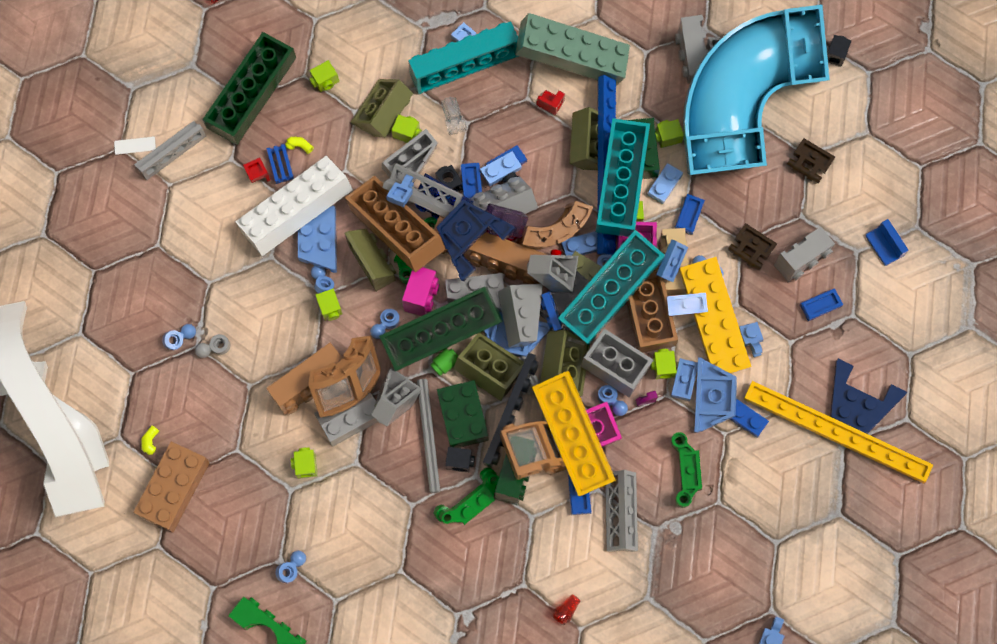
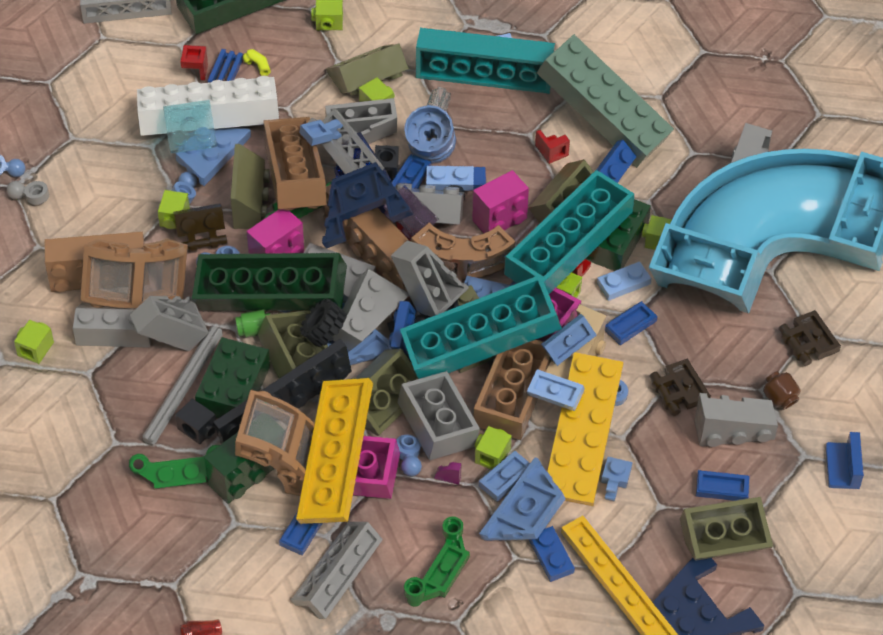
camera: 30 degrees right, 20 degrees down
none -> clear light blue plate [163,100,217,154]
none -> dark brown plate [173,203,228,253]
none -> black tyre [300,299,346,347]
none -> medium blue wheel [404,105,456,164]
none -> dark pink brick [472,170,529,233]
none -> olive slope [680,497,773,560]
none -> reddish brown head [763,371,801,410]

